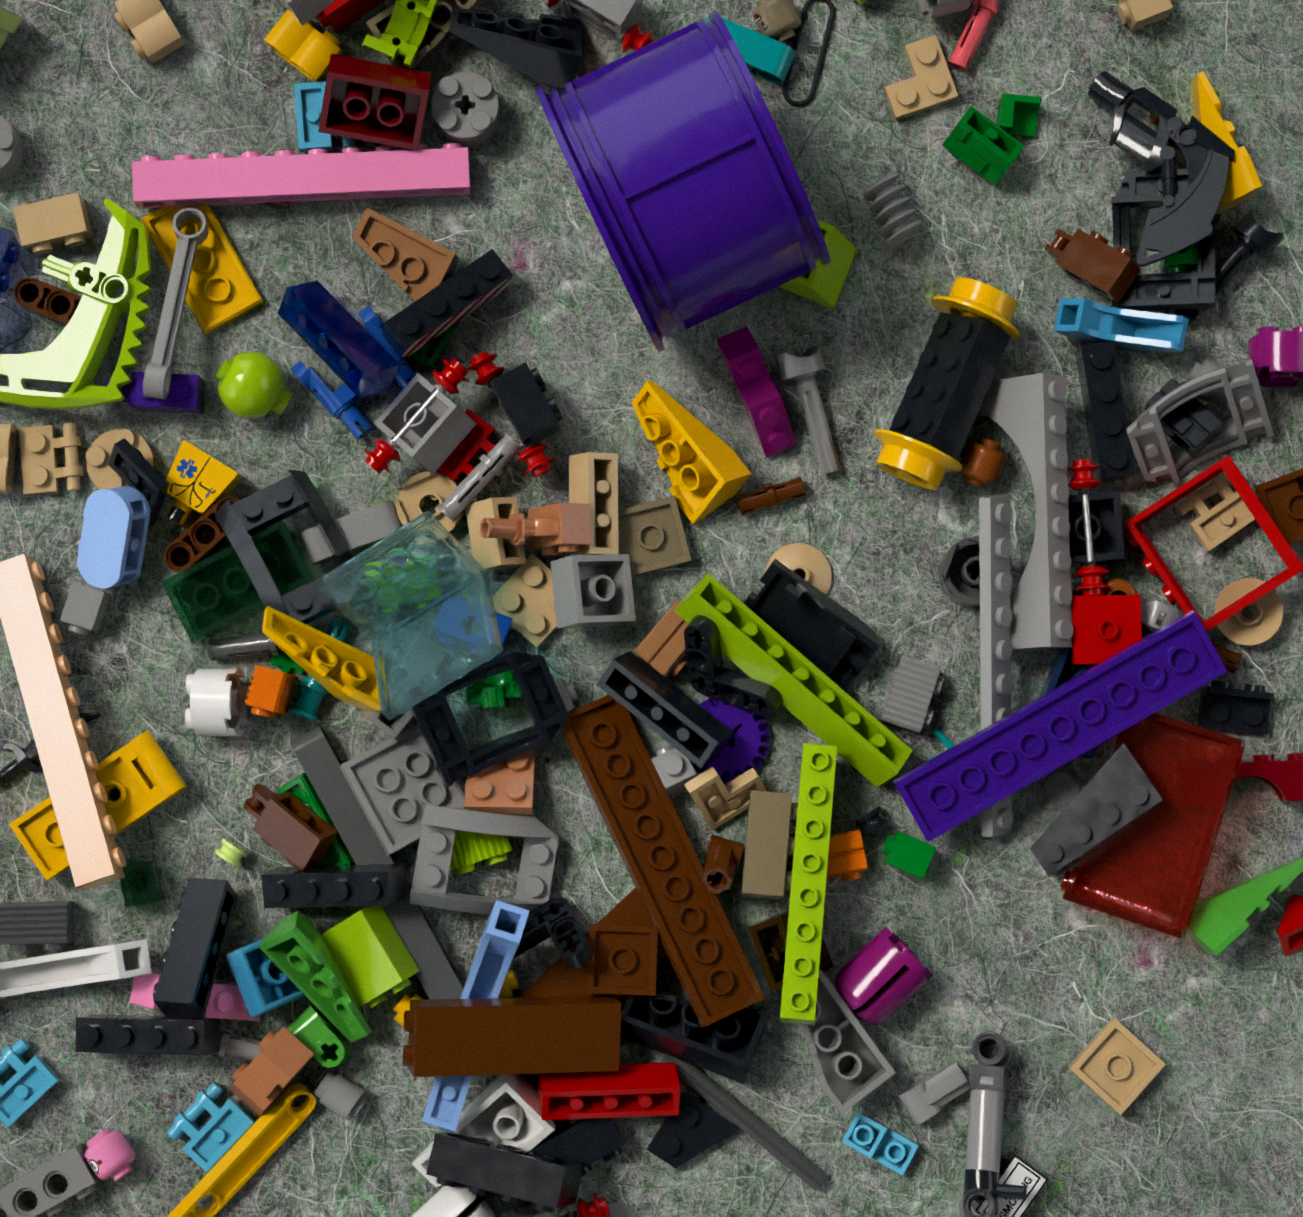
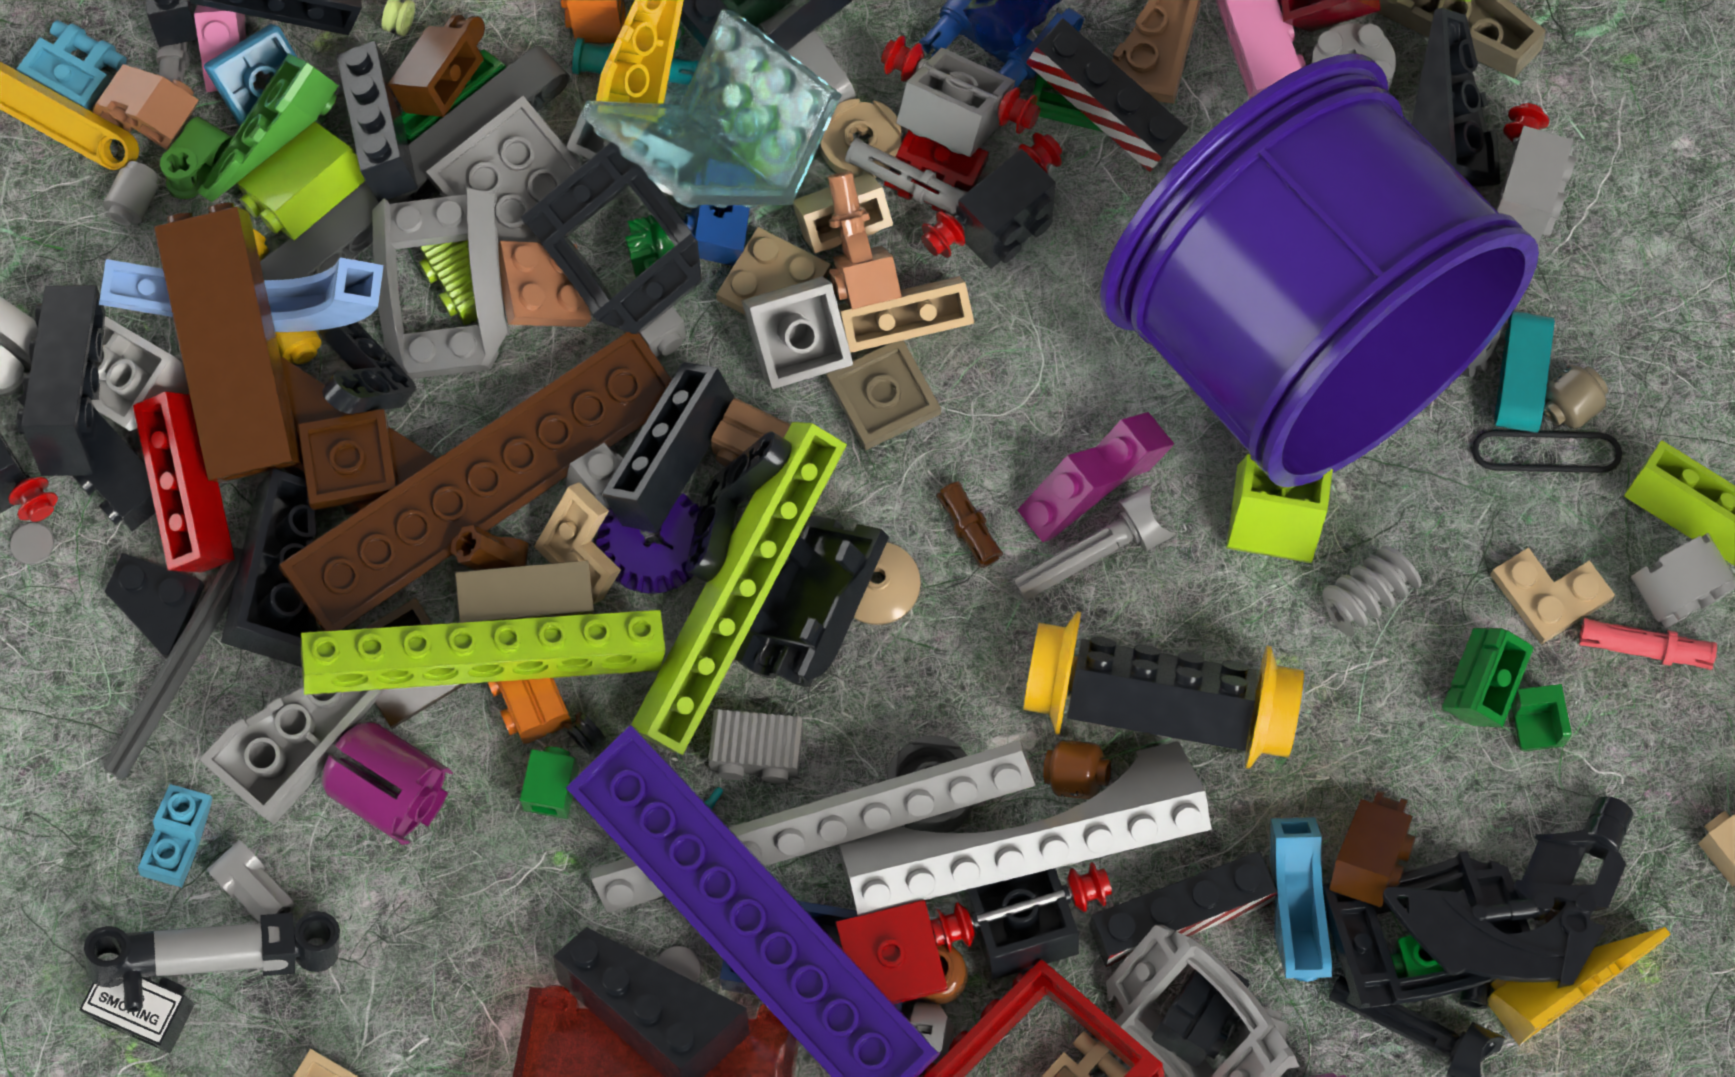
camera: 75 degrees right, 15 degrees down
yellow wedge [631,380,752,524] -> none

